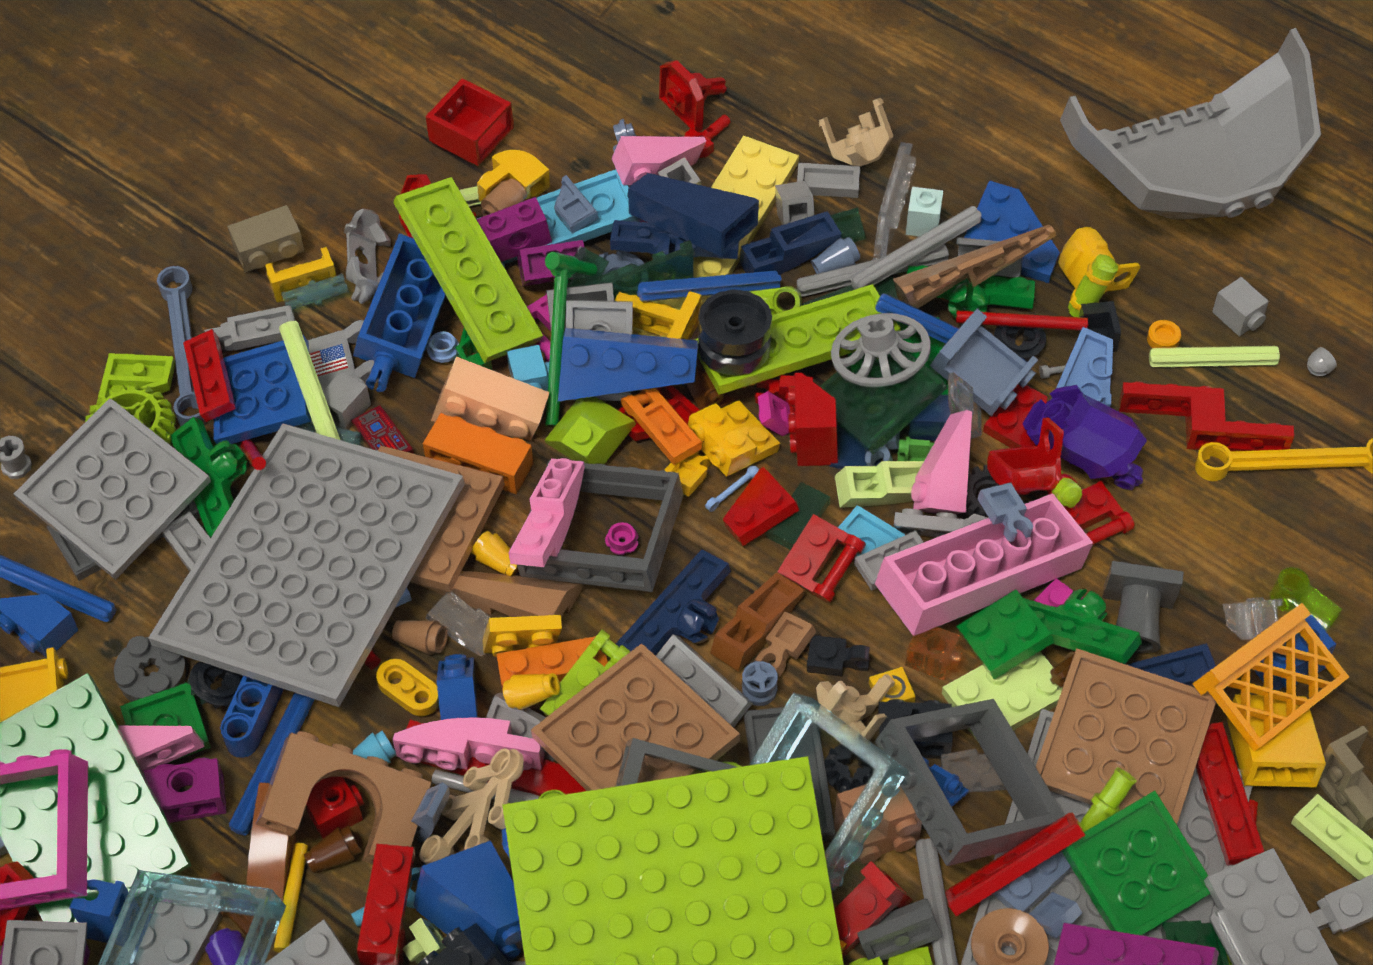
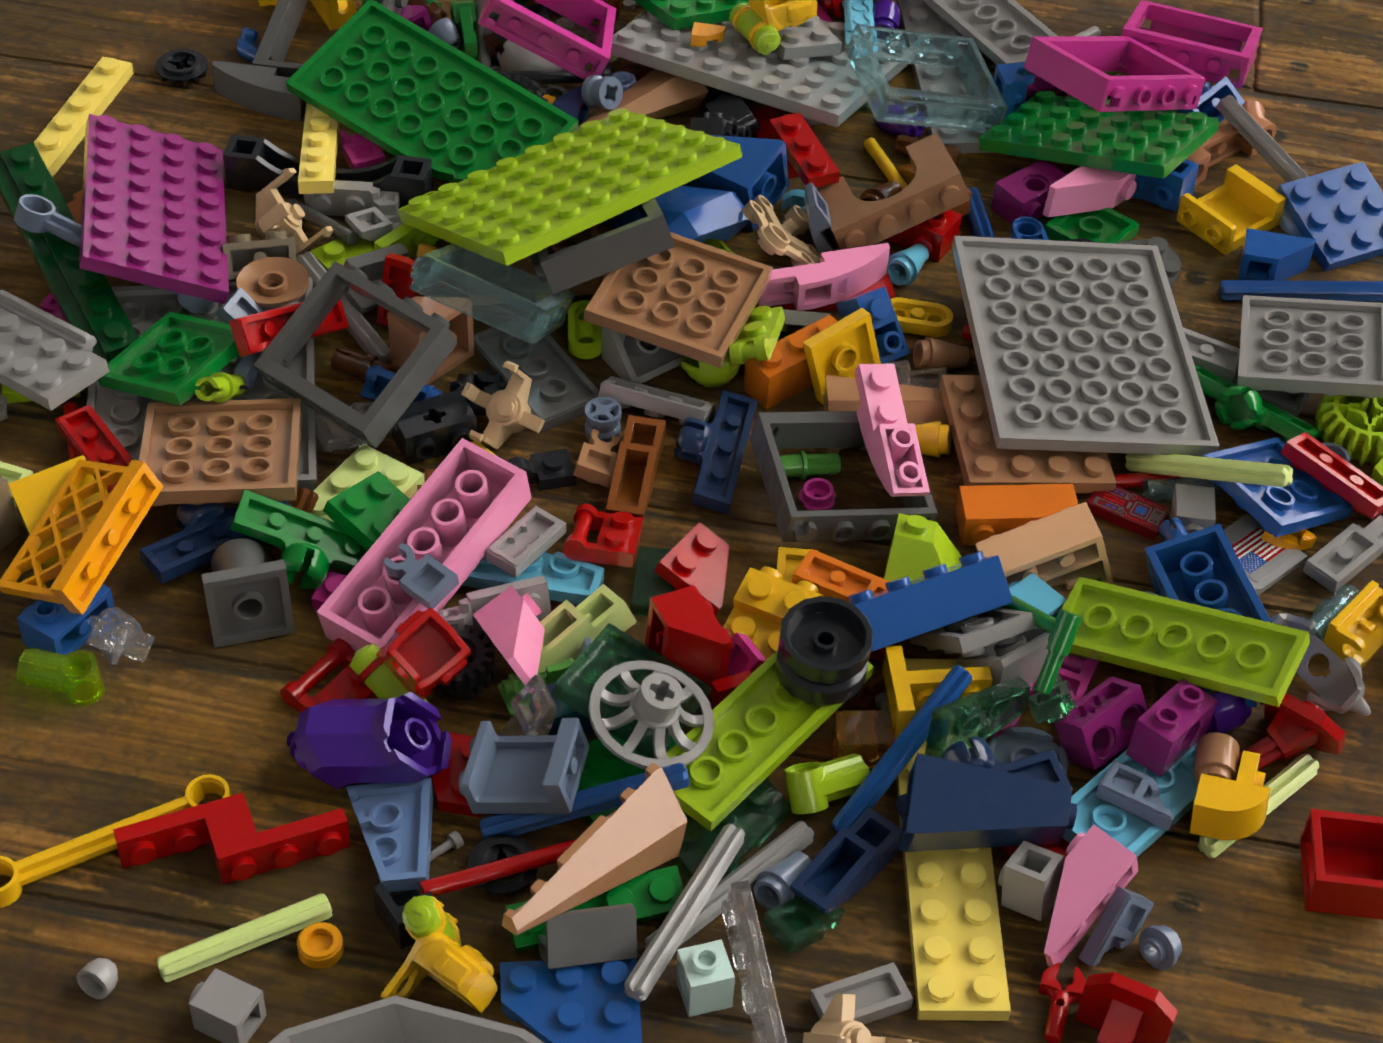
camera: 150 degrees right, 10 degrees down
red bar [241,439,266,470] -> none
yellow cone [503,673,560,710] -> none
light blue hinge [705,466,759,512] -> none
light grey brick [775,181,814,225] -> none

